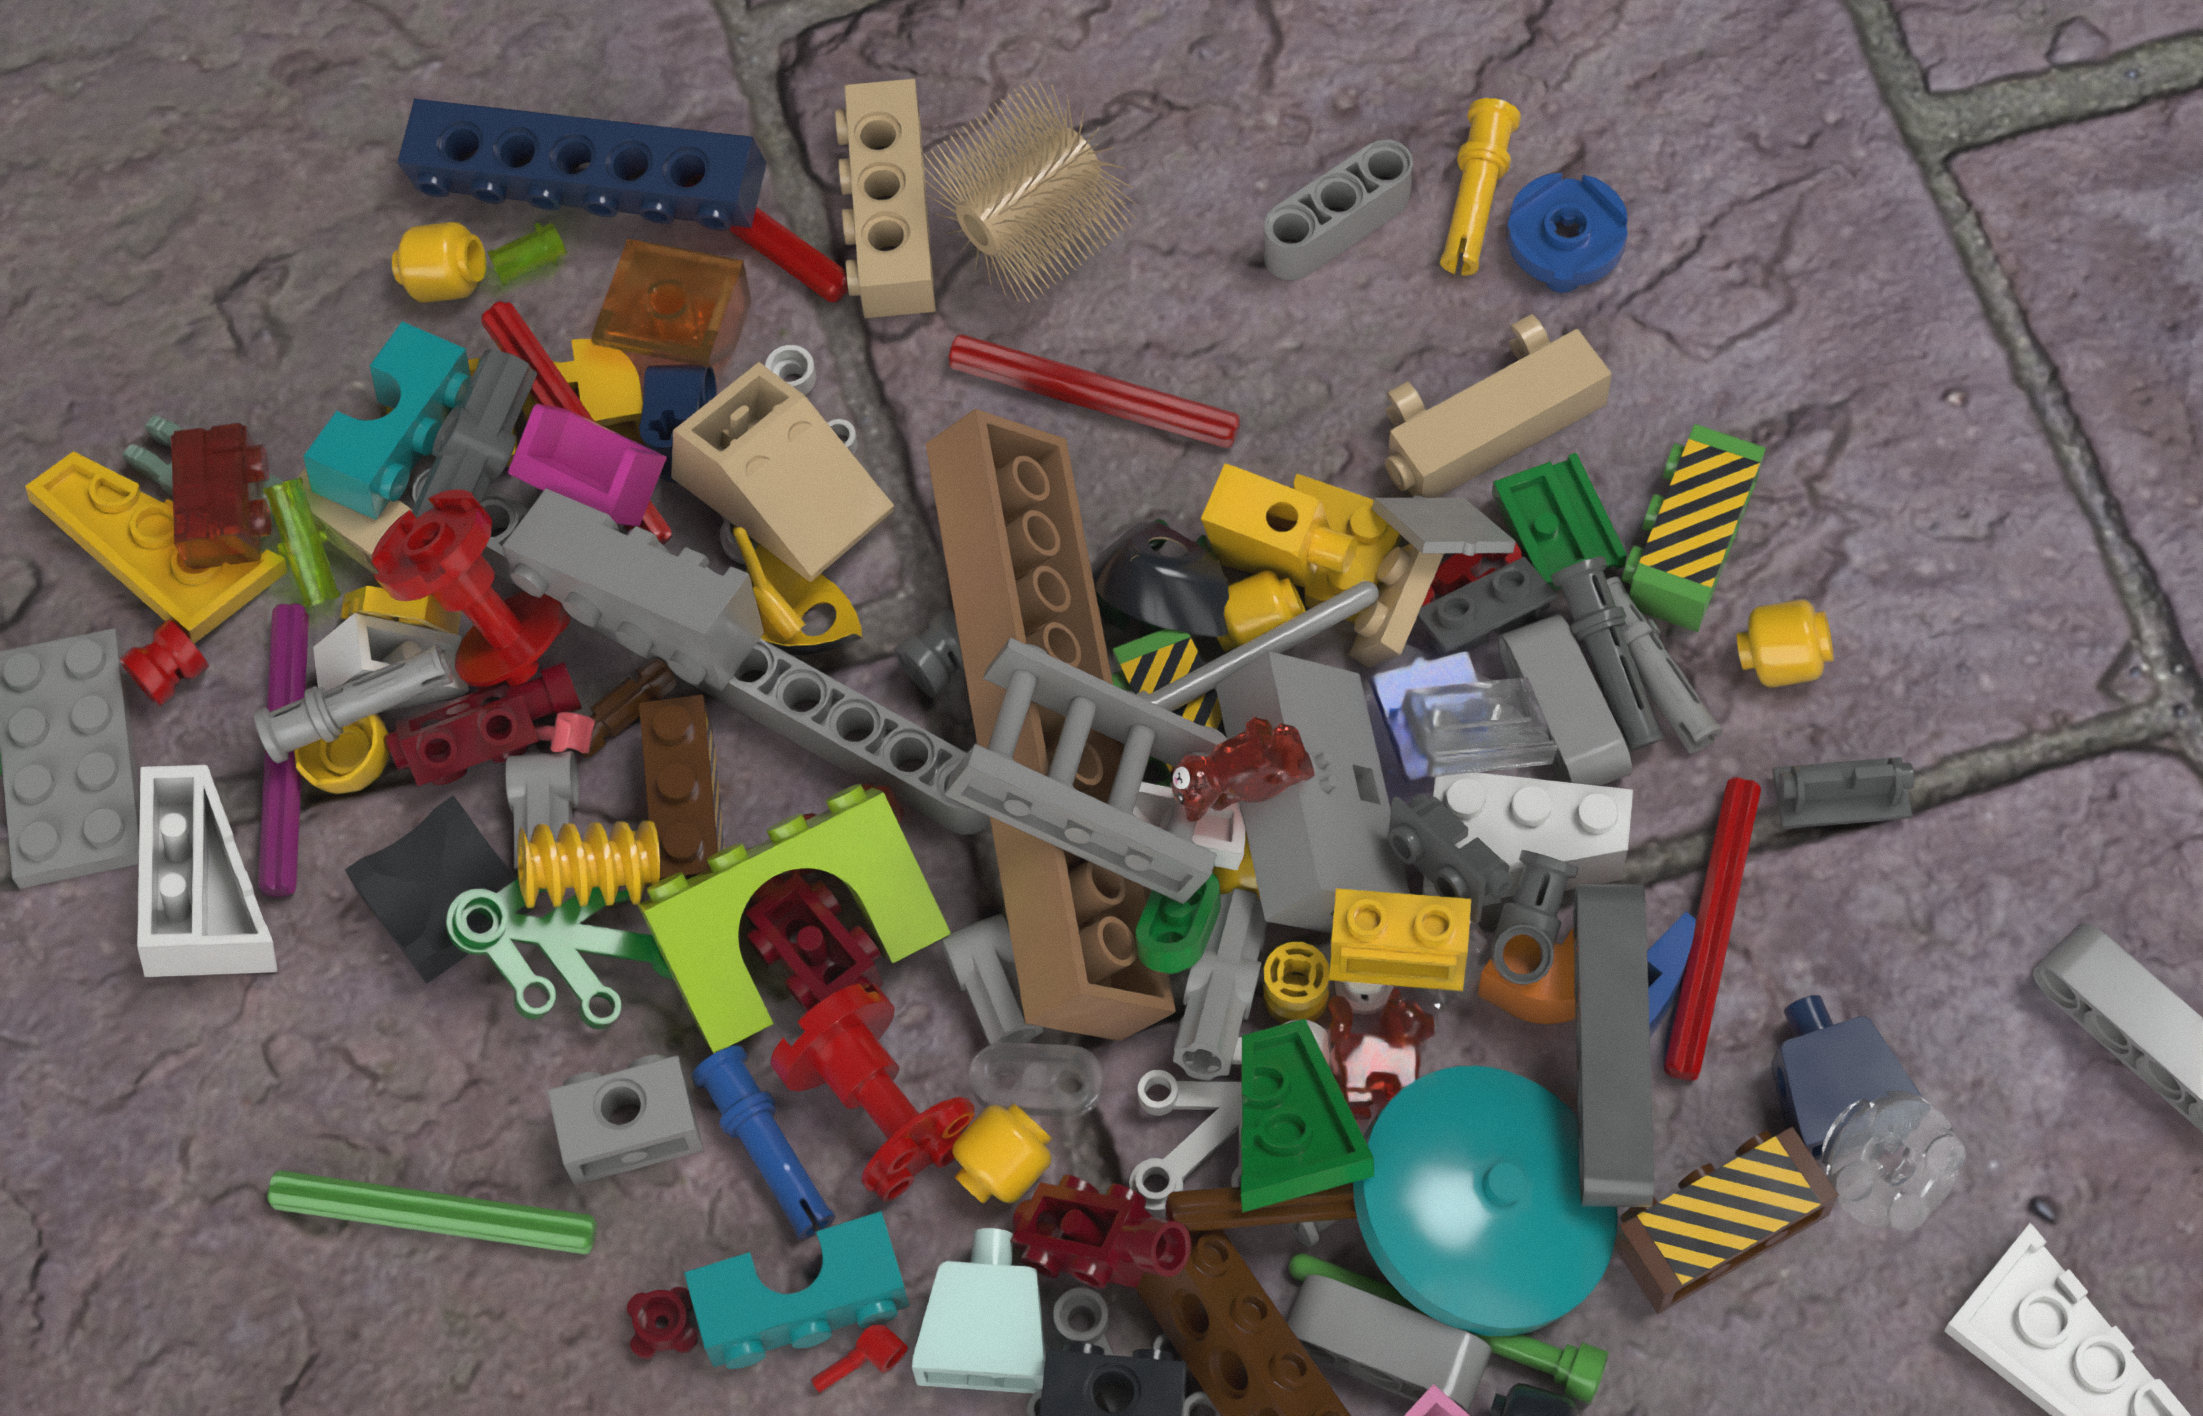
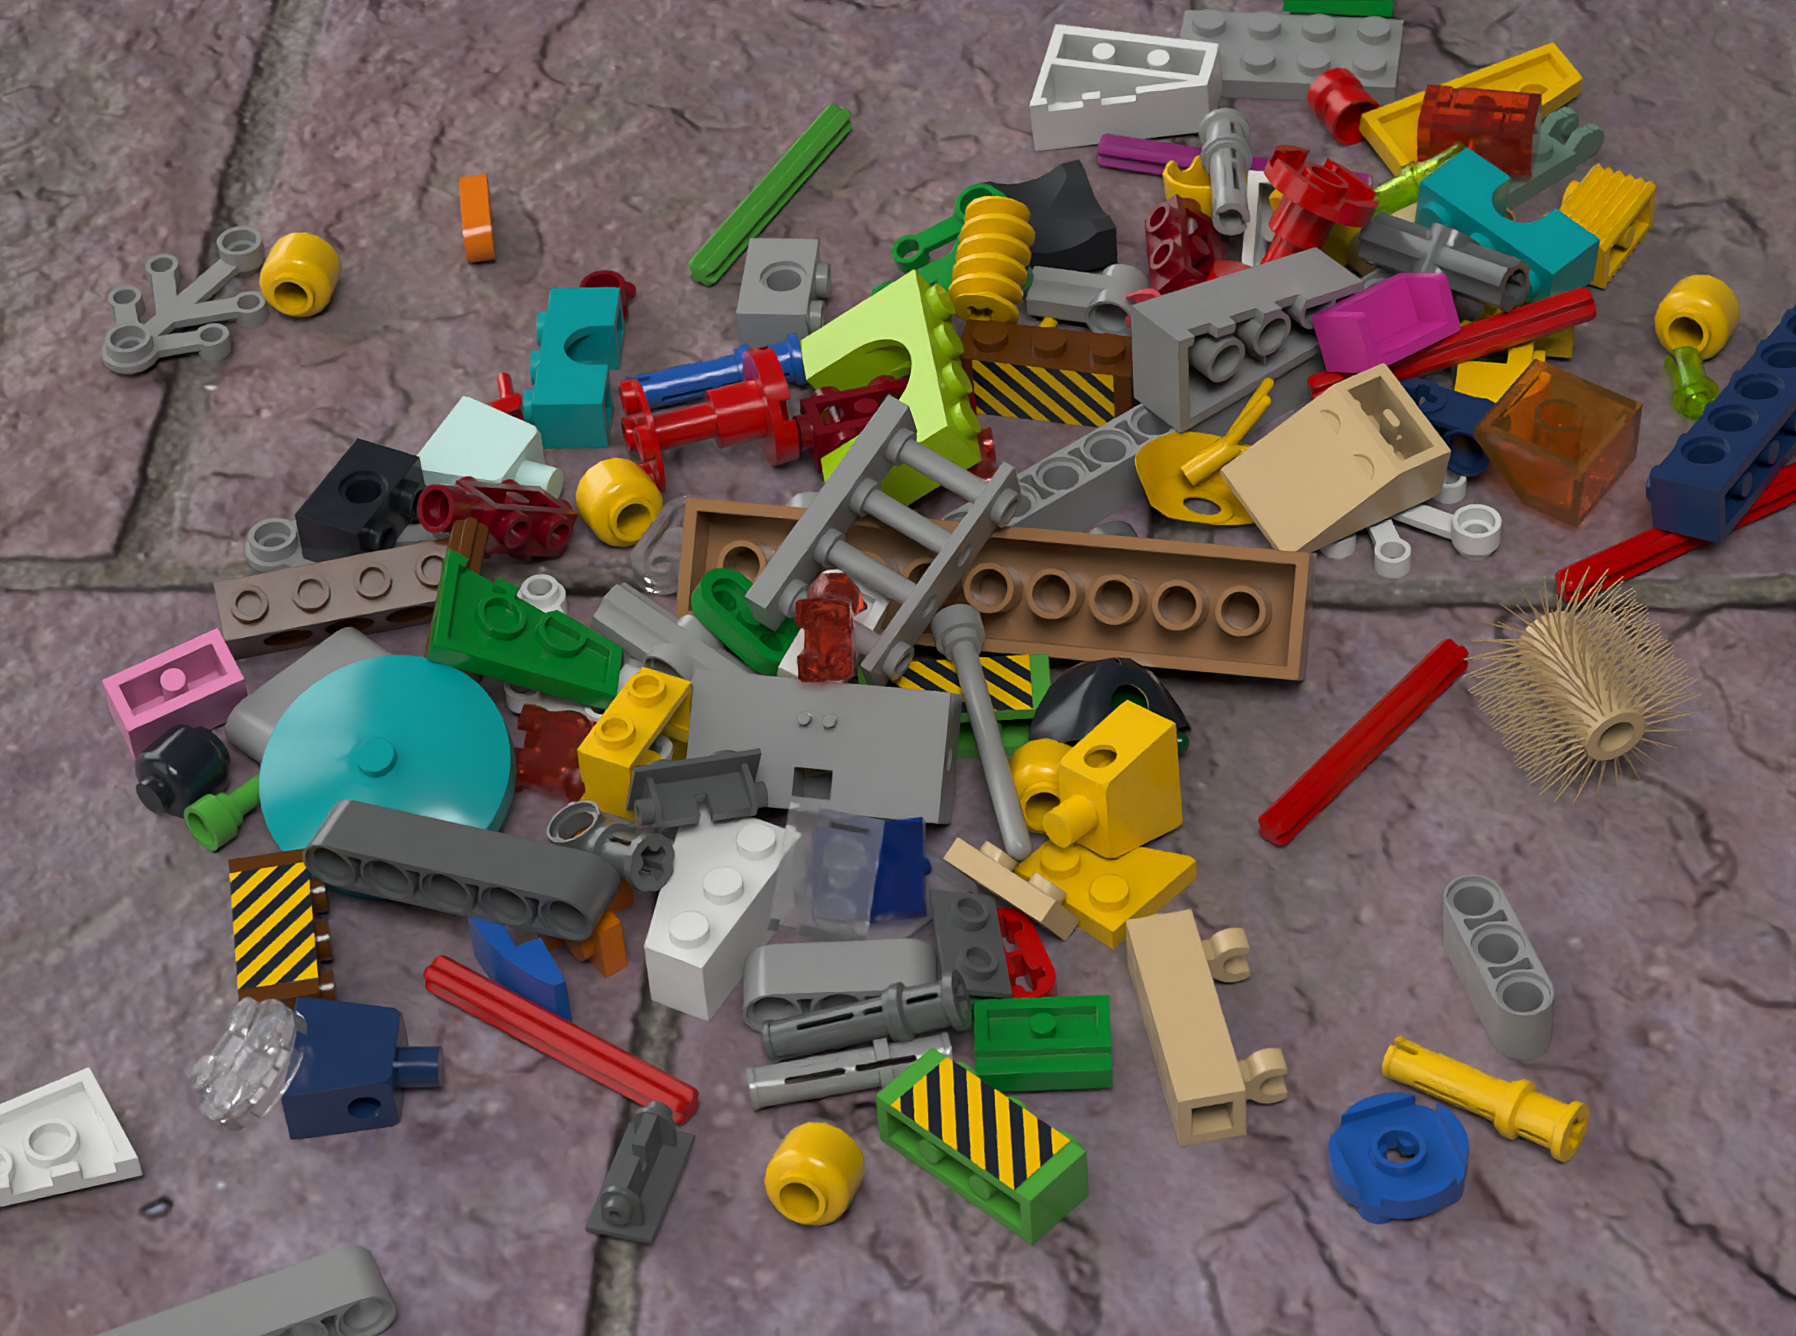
camera: 110 degrees right, 20 degrees down
tan brick [835,78,936,318] -> none
light grey piece [1372,495,1516,556] -> none
none -> yellow brick [1542,163,1656,289]

